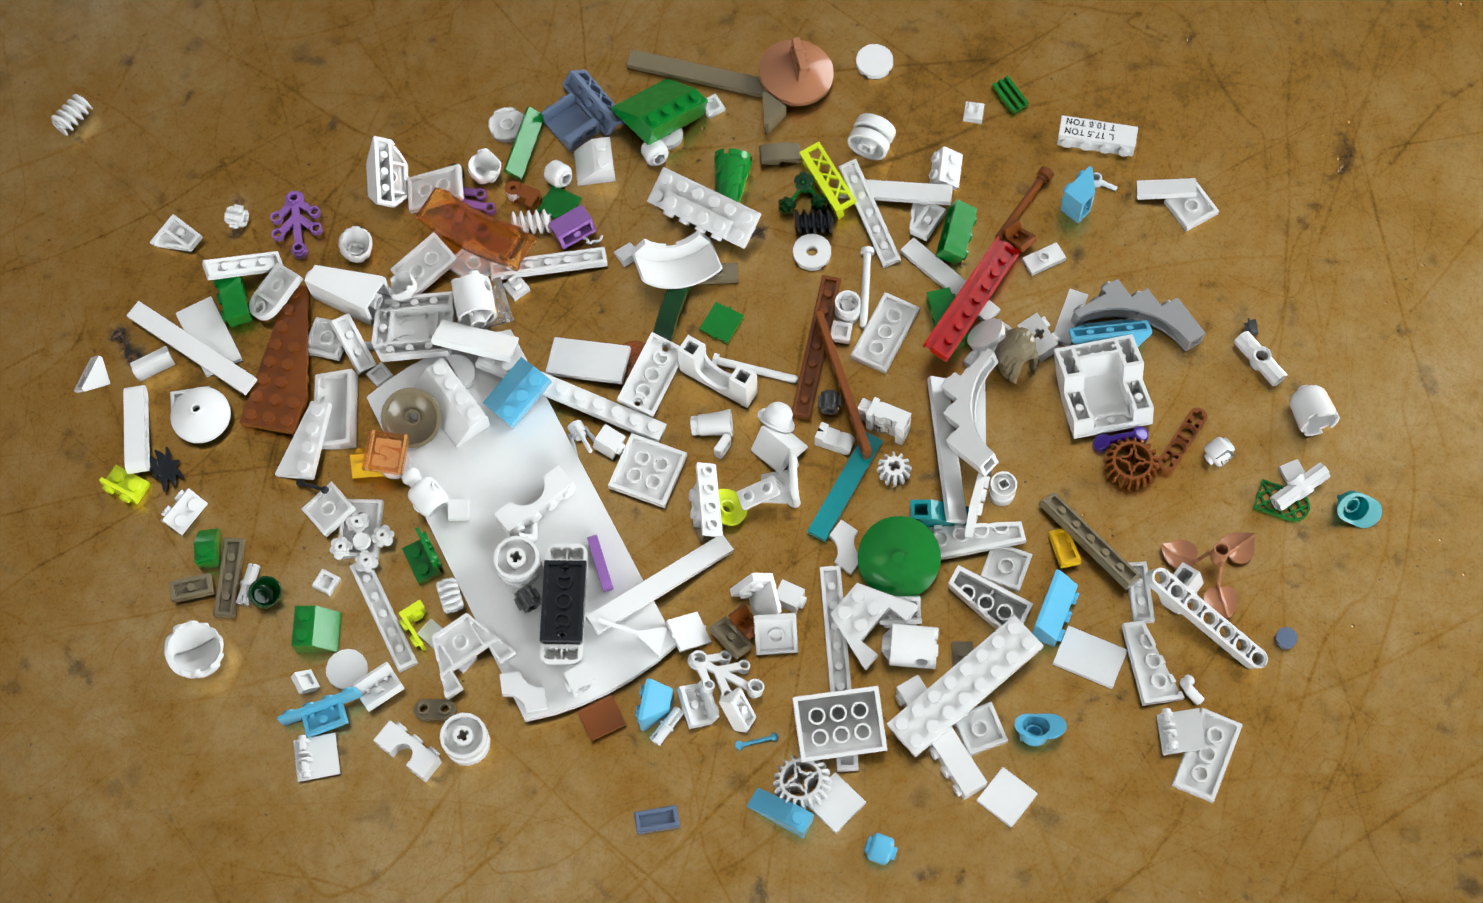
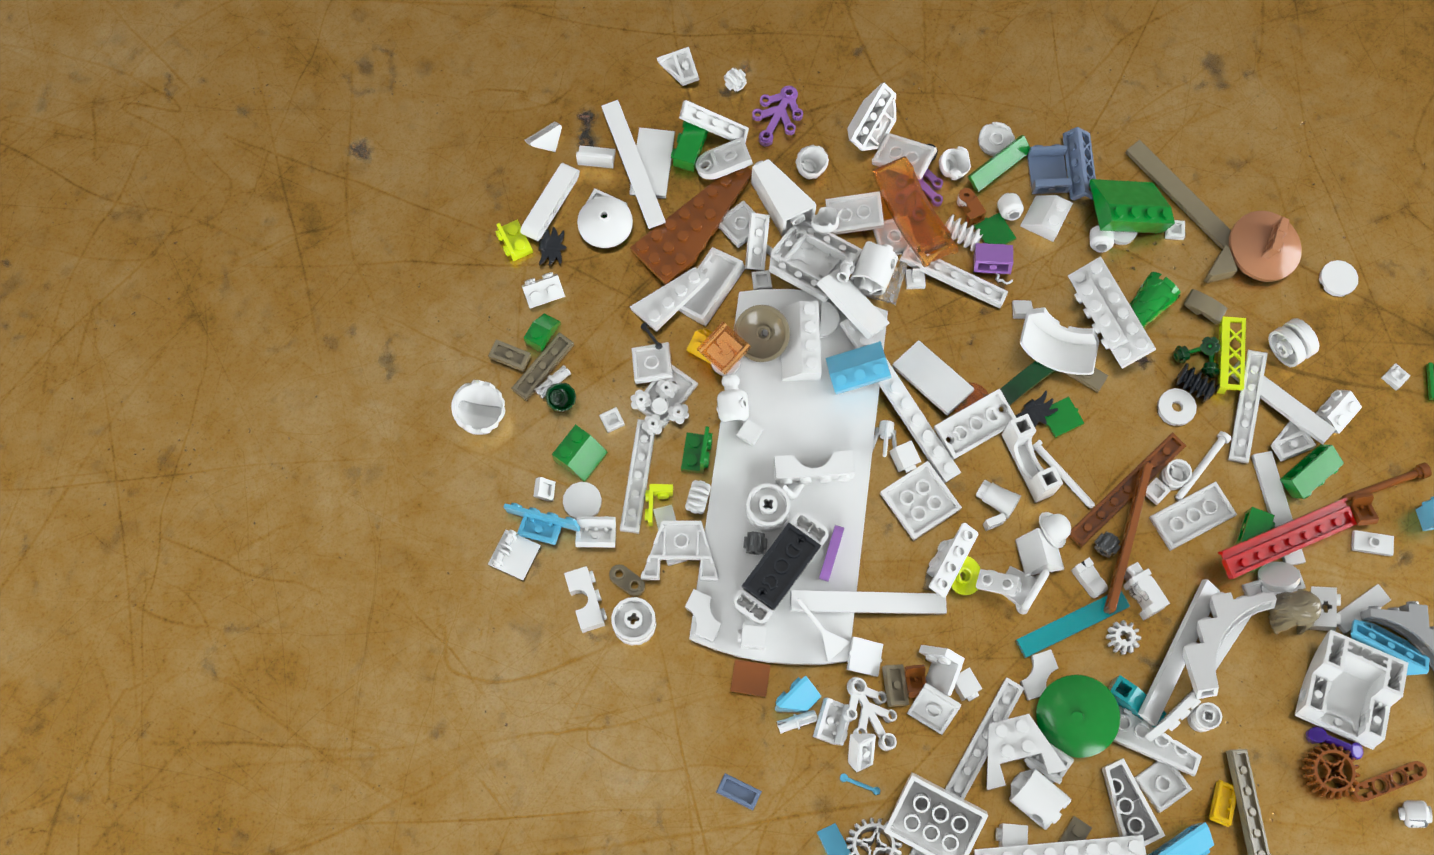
camera: 30 degrees right, 5 degrees up
none -> white pin [837,253,858,283]
none -> black piece [1015,391,1058,427]

